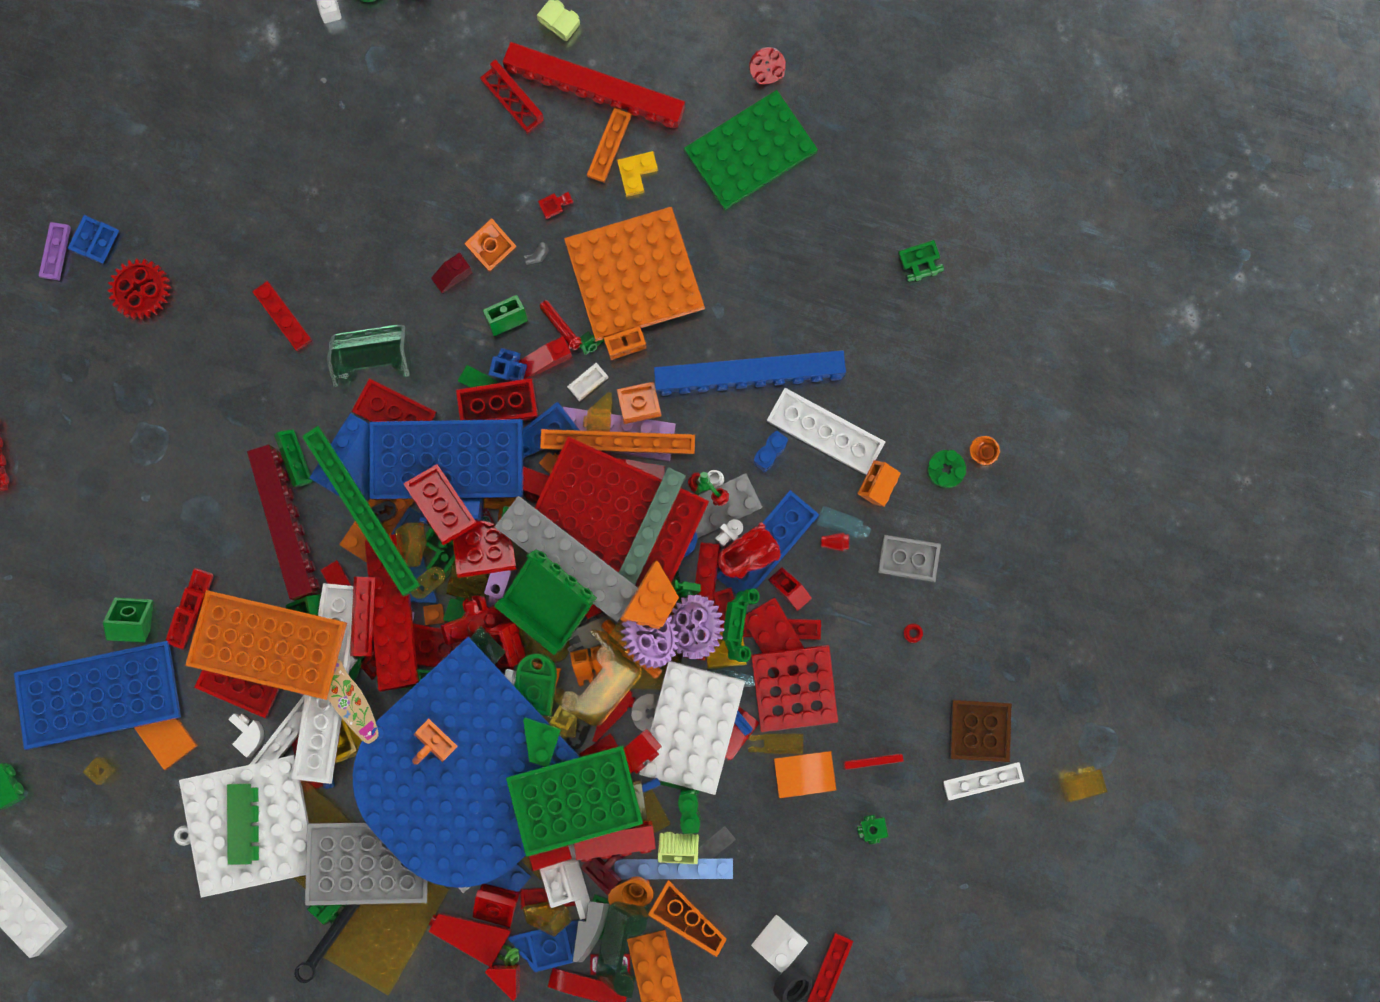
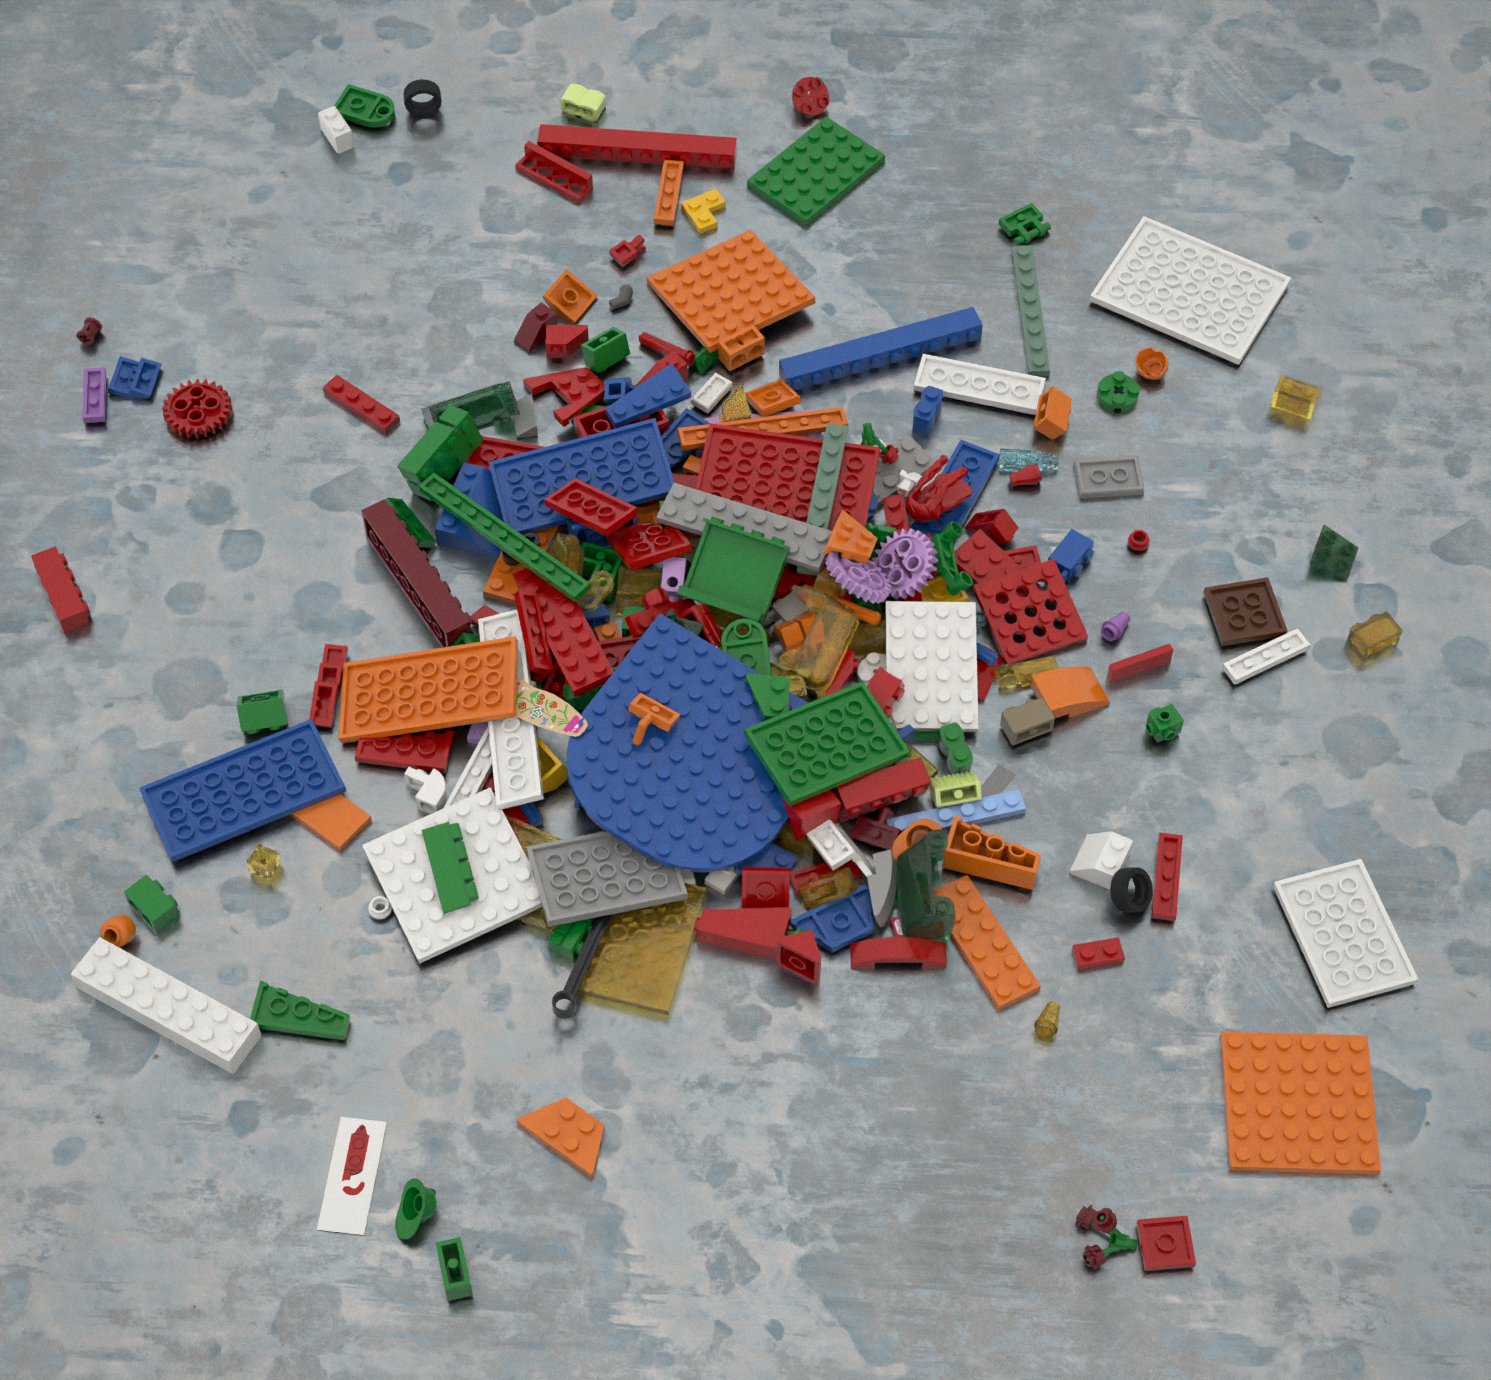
camera: 15 degrees left, 25 degrees down
none -> dark red bush [76,317,102,345]
none -> green wing [250,980,350,1040]
none -> green piece [397,405,483,501]
none -> light grey slope [512,394,538,438]
none -> red wing [523,367,605,427]
none -> red slope [545,325,589,358]
none -> blue wing [606,363,691,428]
none -> dark tan brick [1000,697,1055,745]
none -> sand green plate [1011,245,1050,376]
none -> blue hinge [1048,529,1094,583]
none -> white plate [1089,216,1291,365]
none -> medium lavender cone [1101,611,1131,641]
none -> clear yellow slope [1270,374,1324,420]
none -> clear green hinge [1310,525,1359,581]

